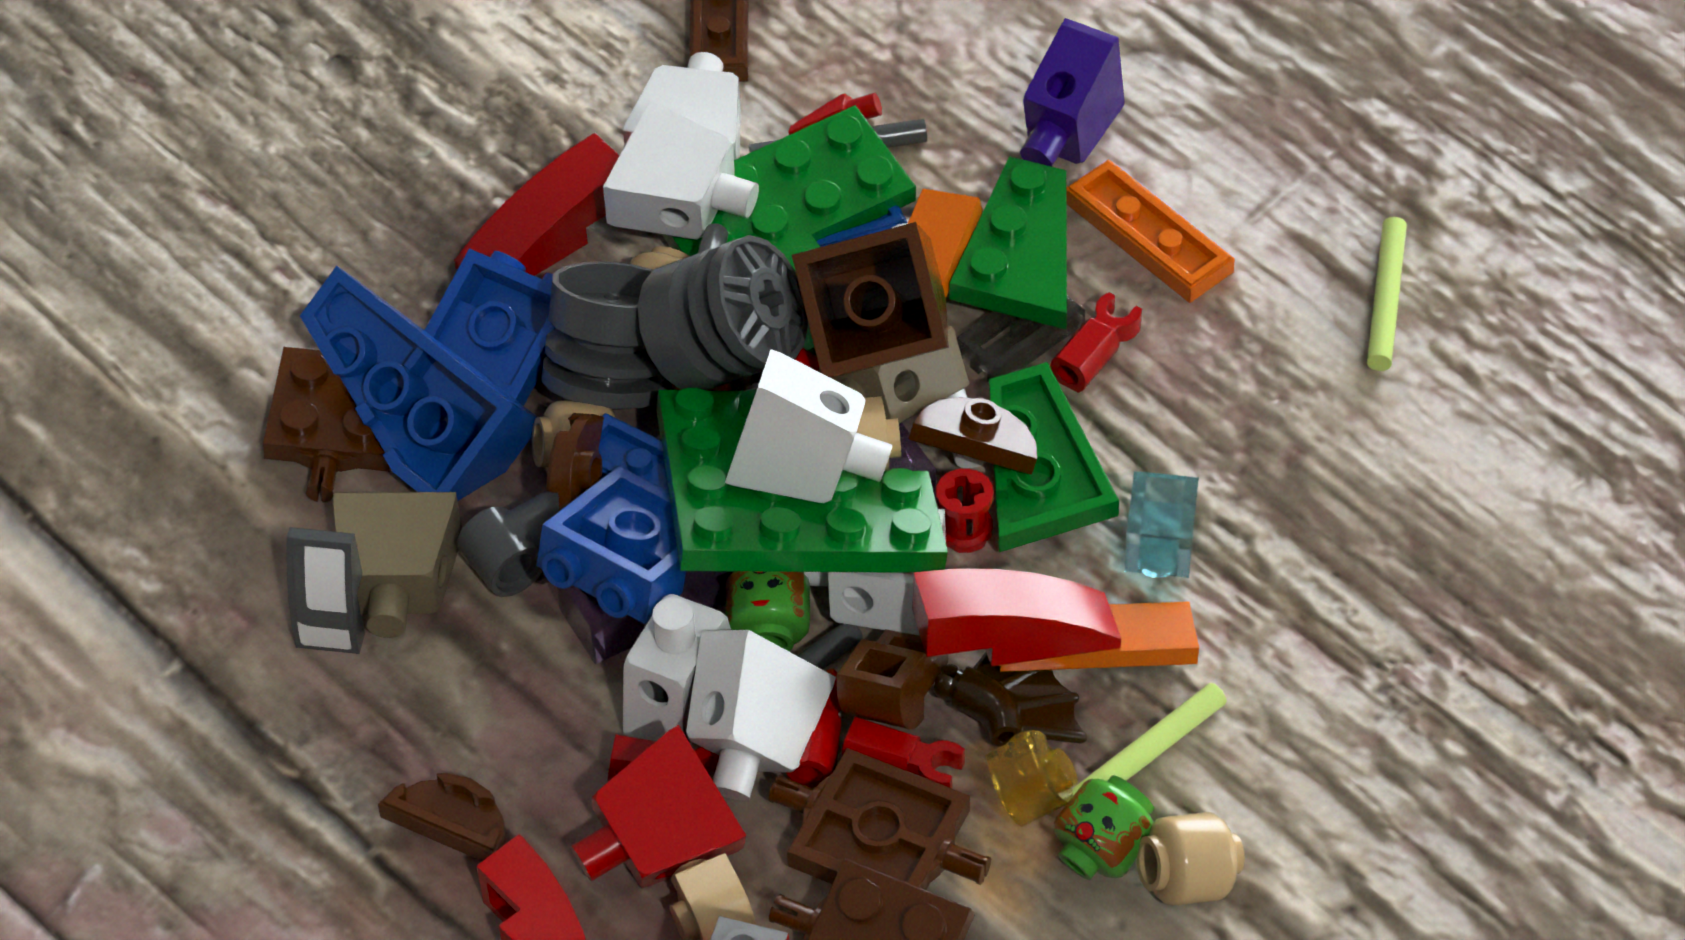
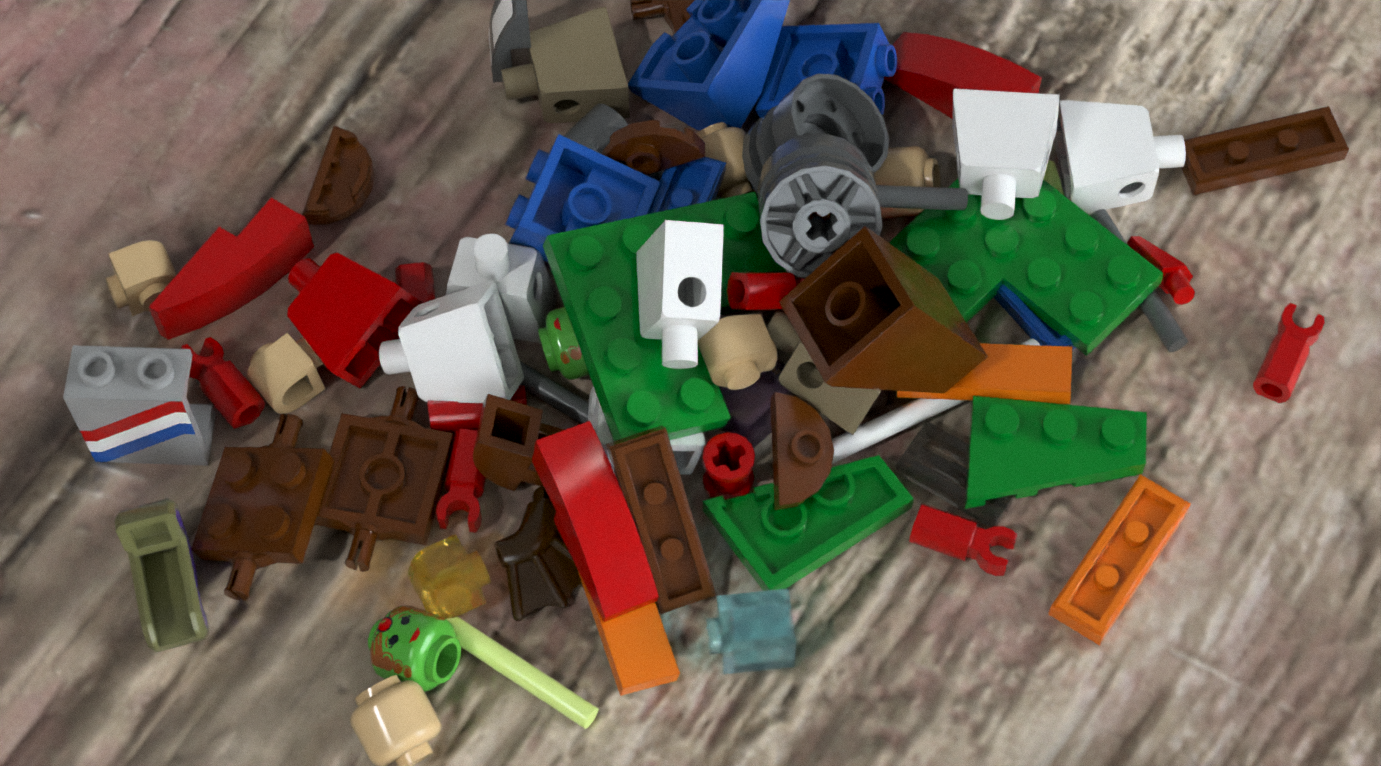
camera: 75 degrees right, 10 degrees up
dark purple torso [1020,18,1125,167] -> none
none -> reddish brown tile [606,425,716,614]
none -> red bar [1253,303,1325,403]

